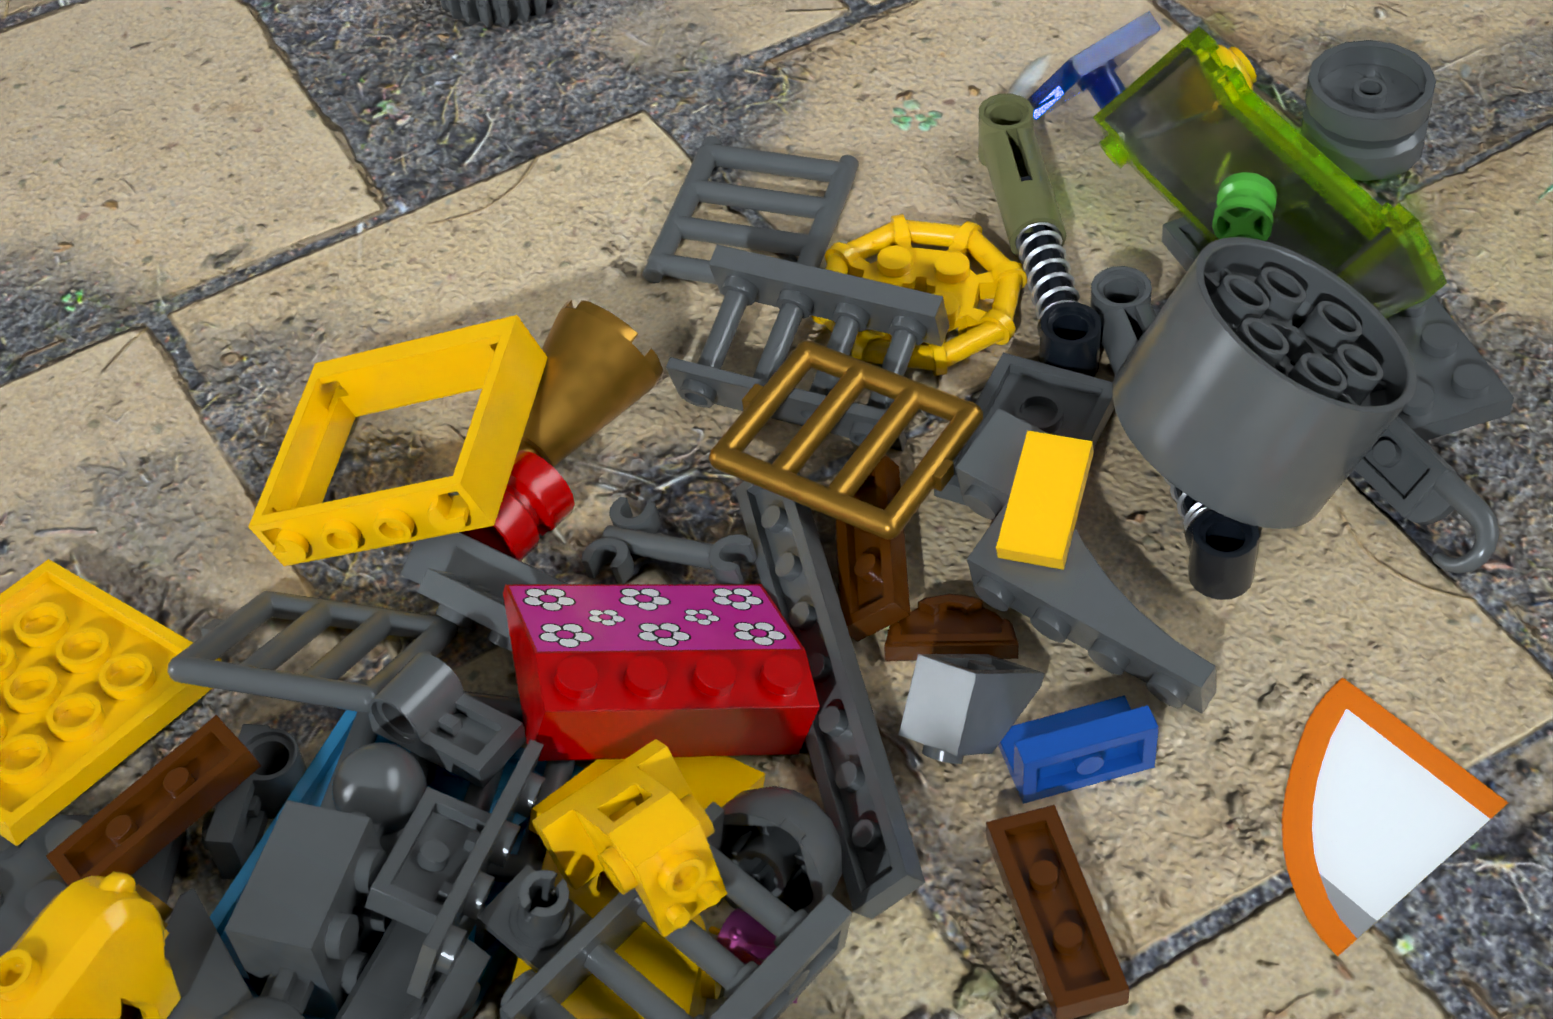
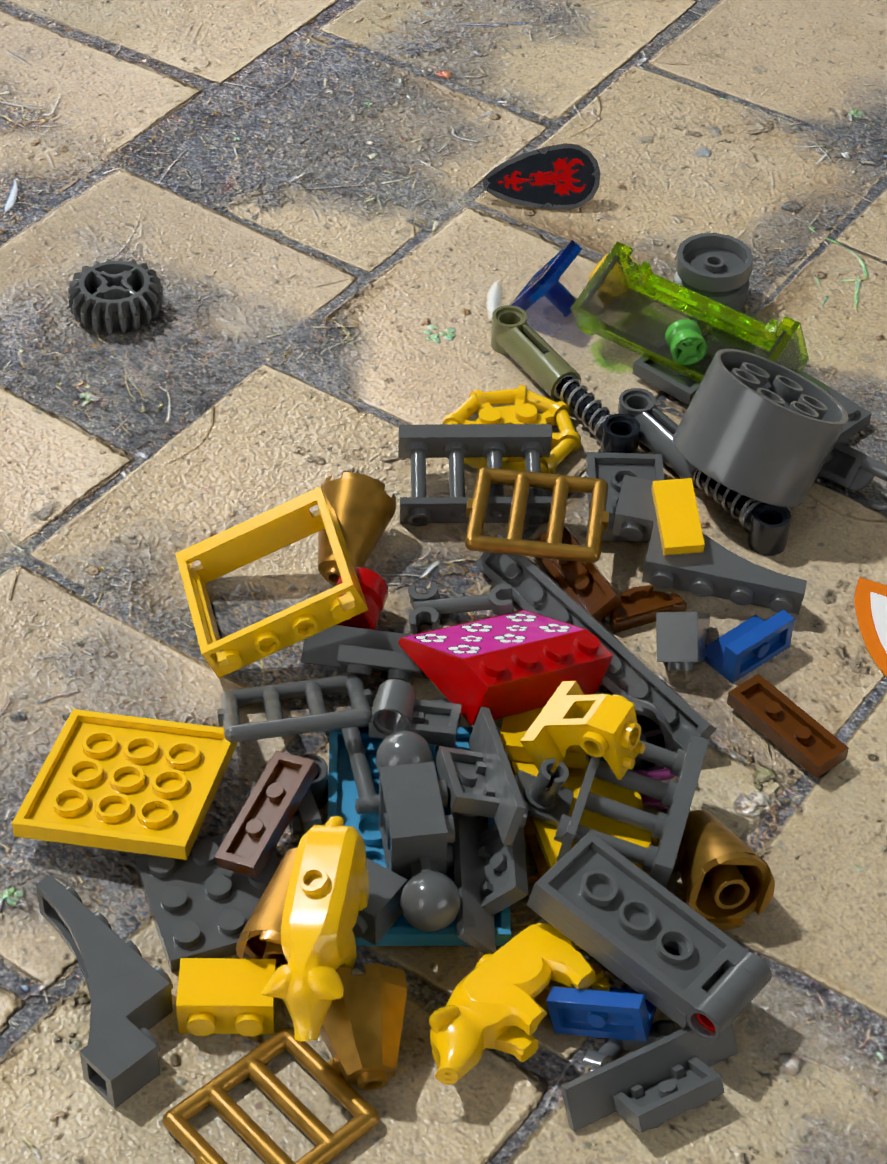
camera: 30 degrees left, 5 degrees down
dark grey bar [643,136,859,285] -> none

